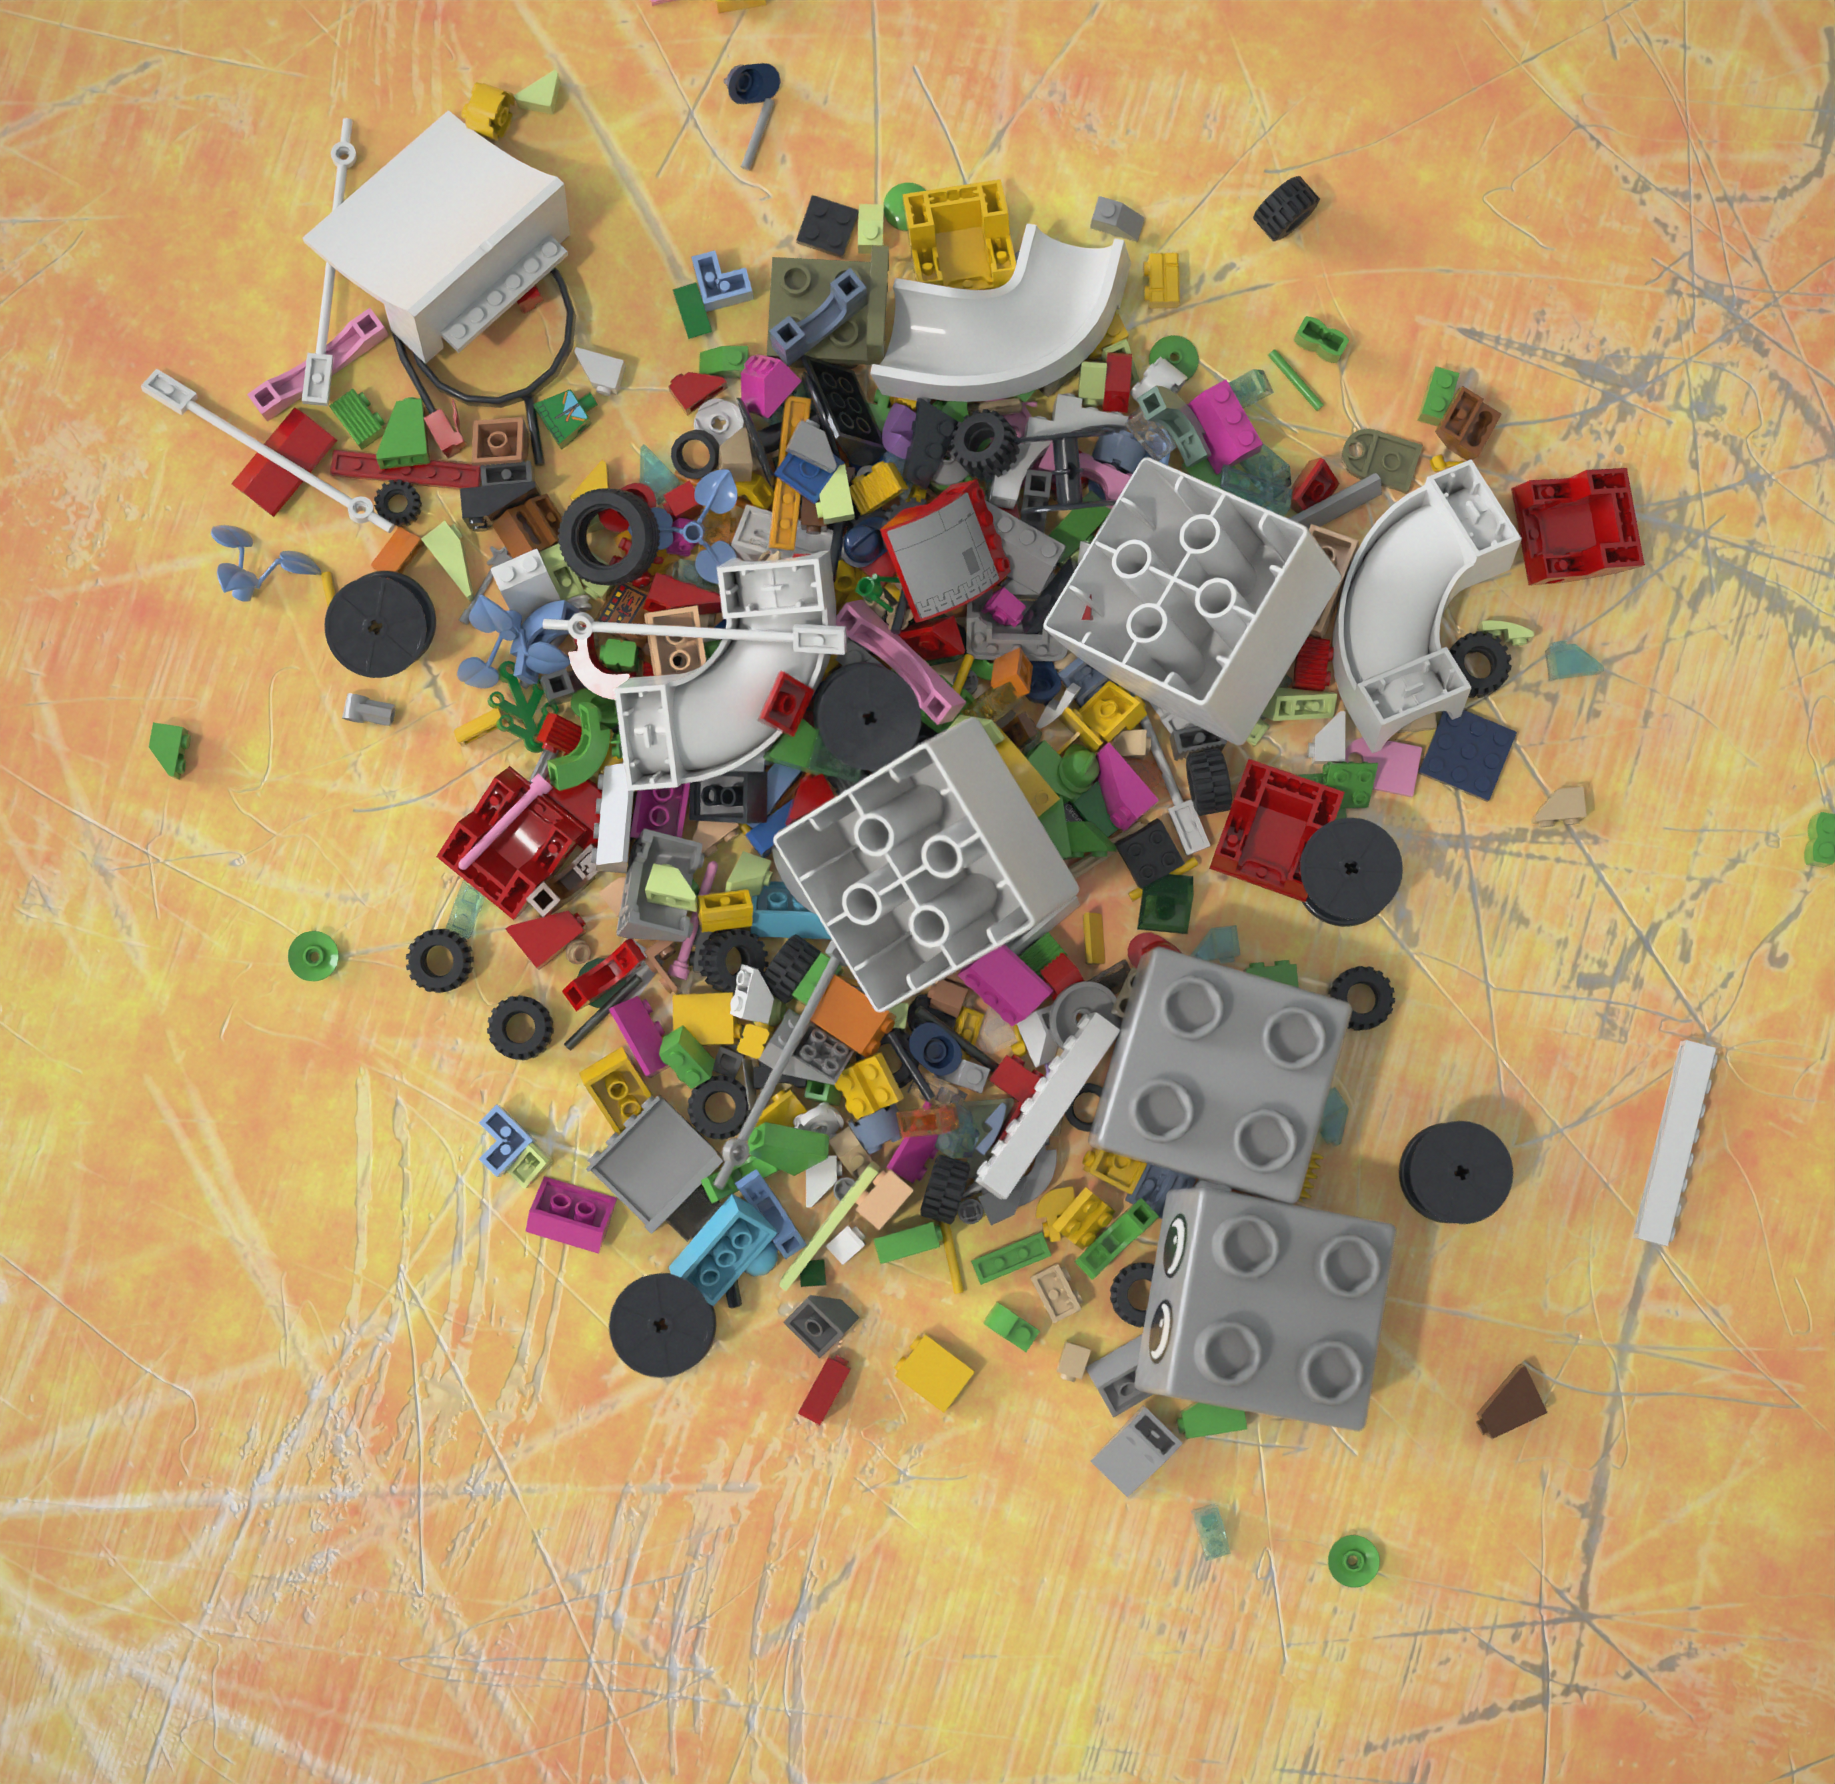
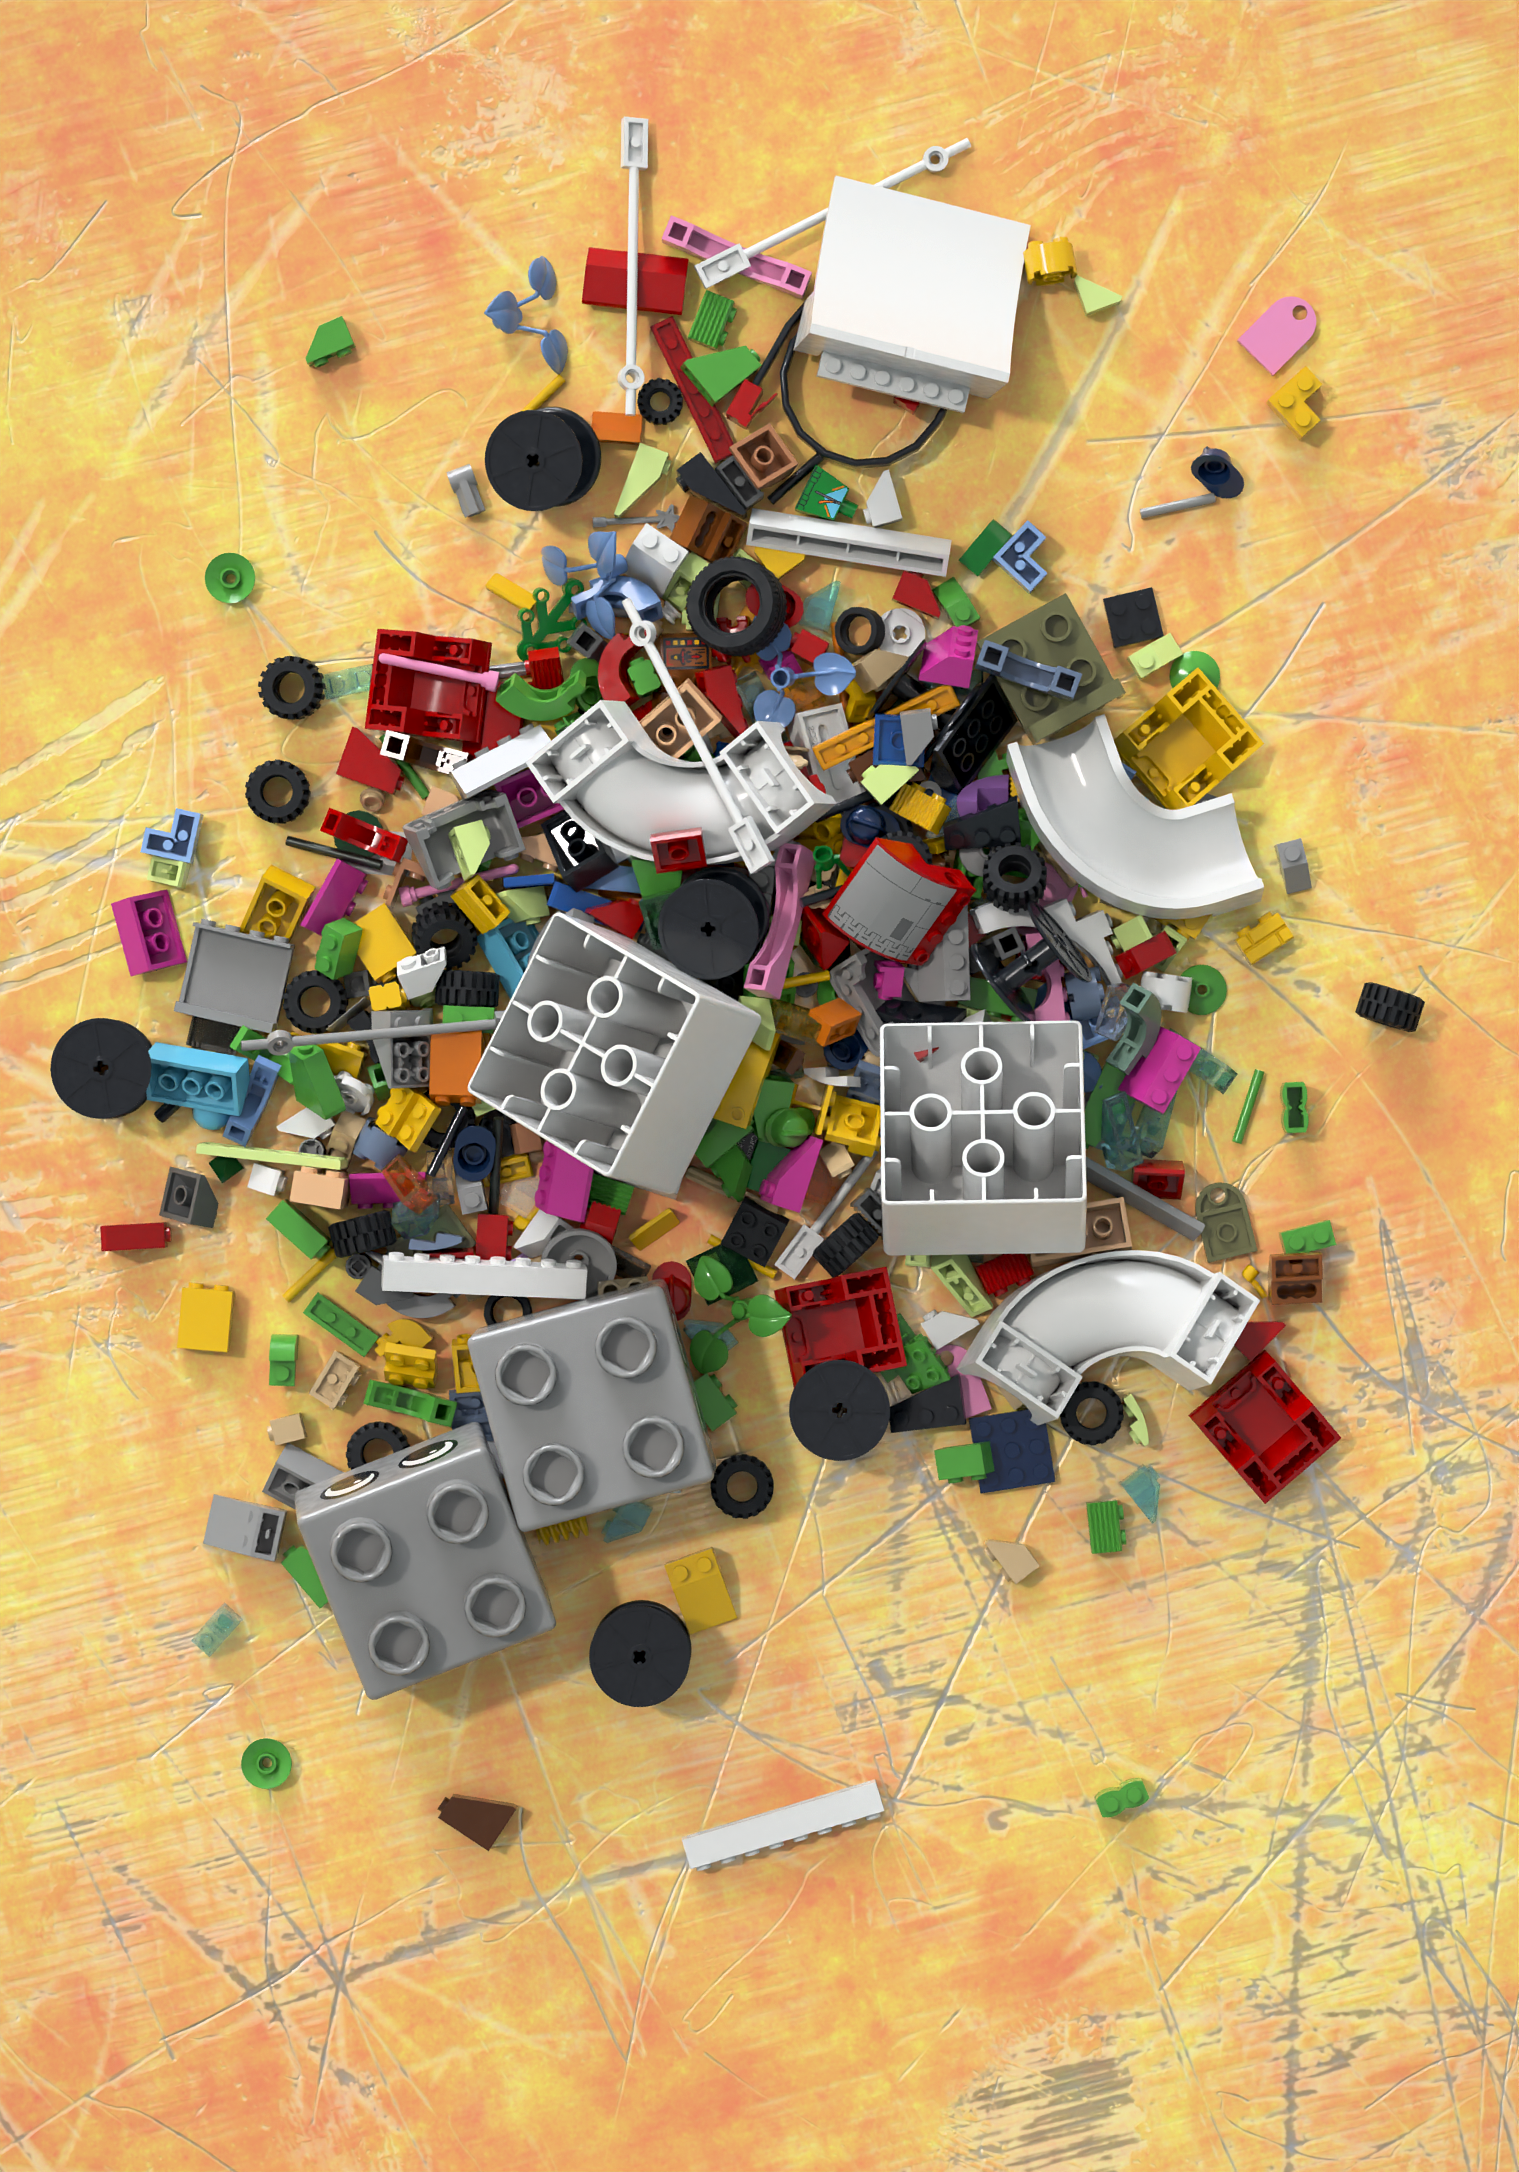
camera: 55 degrees right, 5 degrees up
none -> bright green bar [379,733,430,800]
none -> blue tile [503,873,556,890]
none -> yellow slope [664,1547,738,1635]
none -> bright green plant [690,1255,792,1374]
none -> white brick [746,508,952,577]
none -> black wing [889,1373,967,1433]
none -> bright green brick [934,1441,995,1484]
none -> bright green brick [1086,1499,1126,1554]
none -> red slope [1234,1321,1286,1362]

